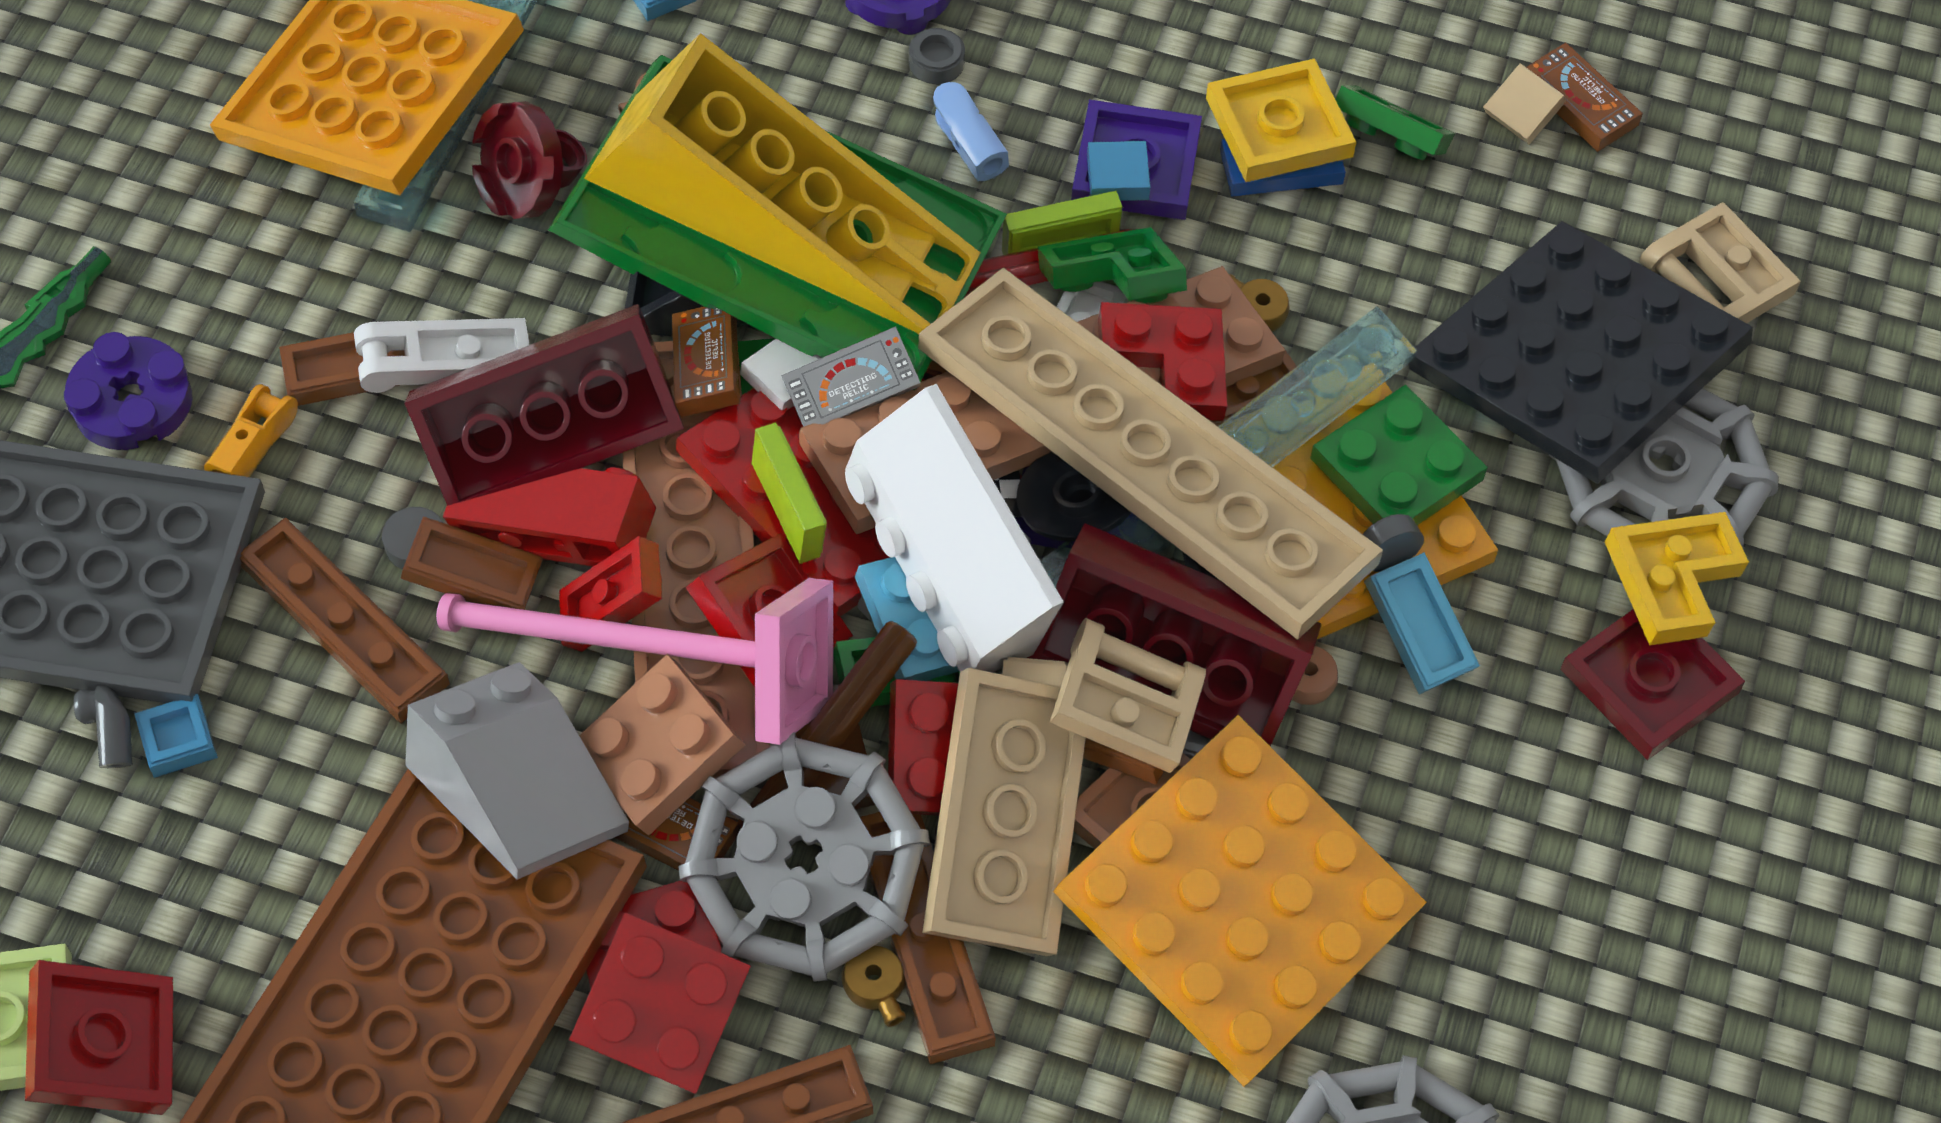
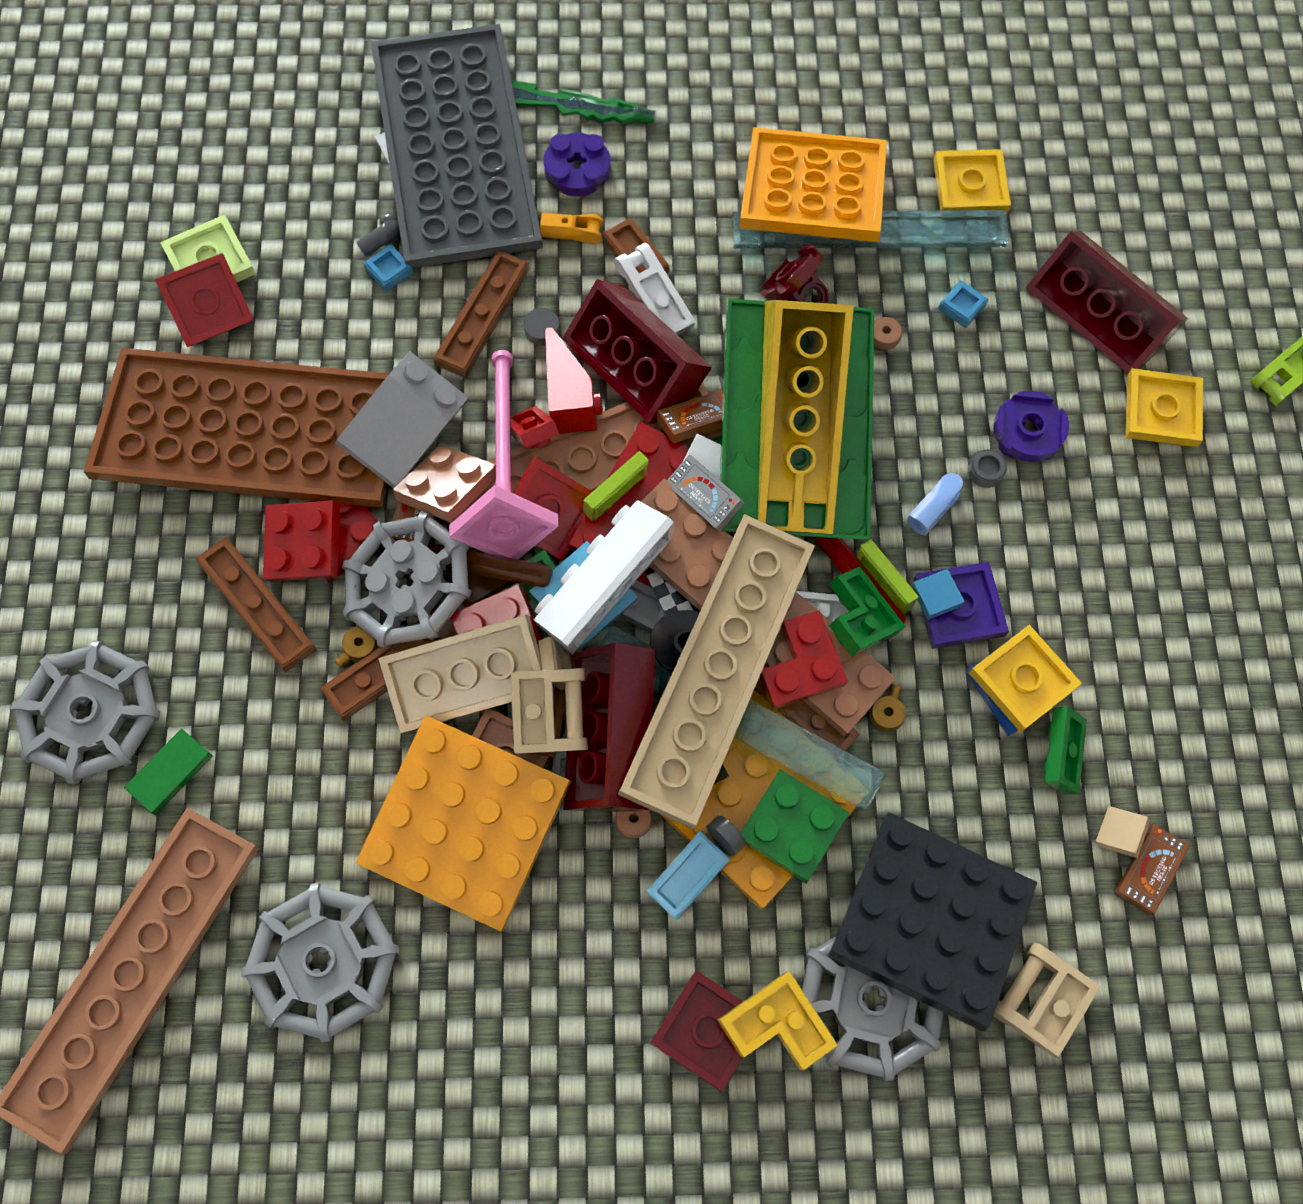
camera: 70 degrees right, 10 degrees up
dark orange tile [401,516,543,610] -> none

